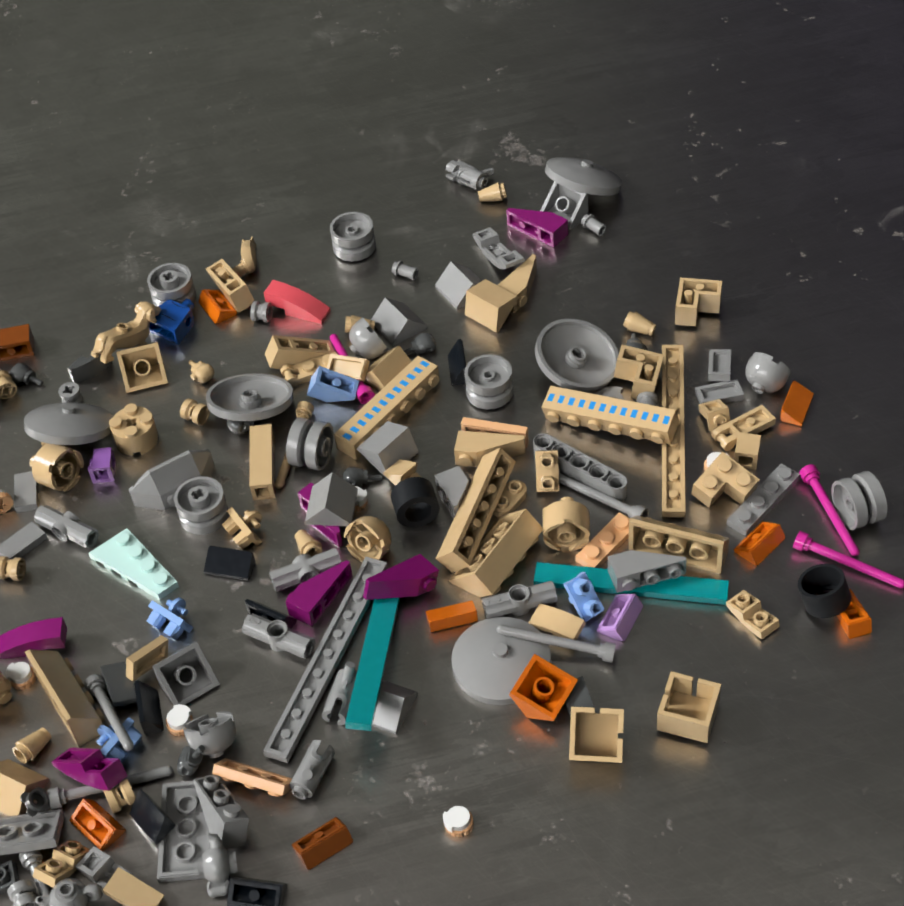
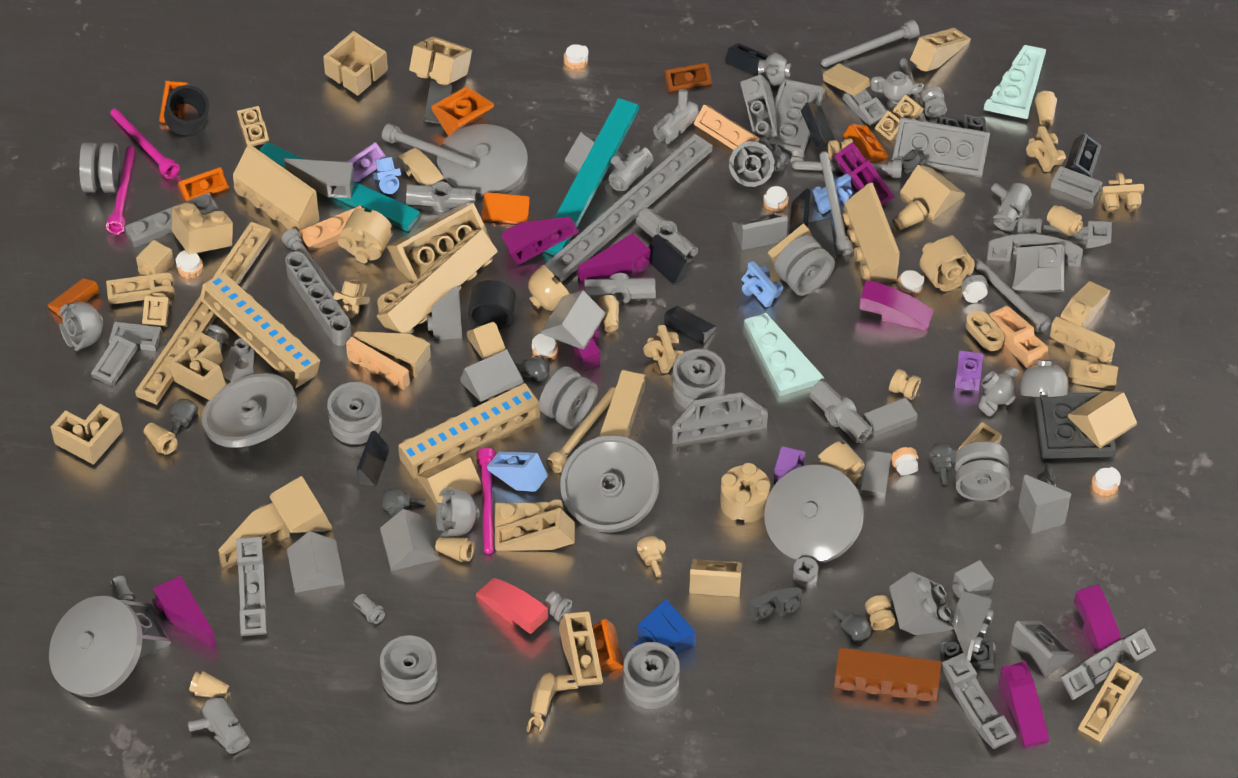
camera: 165 degrees left, 5 degrees up
tan animal [91,301,161,364] -> none
tan wheel [180,398,210,425] -> none
tan tile [327,354,370,382] -> none
none -> light grey wheel [774,235,835,296]

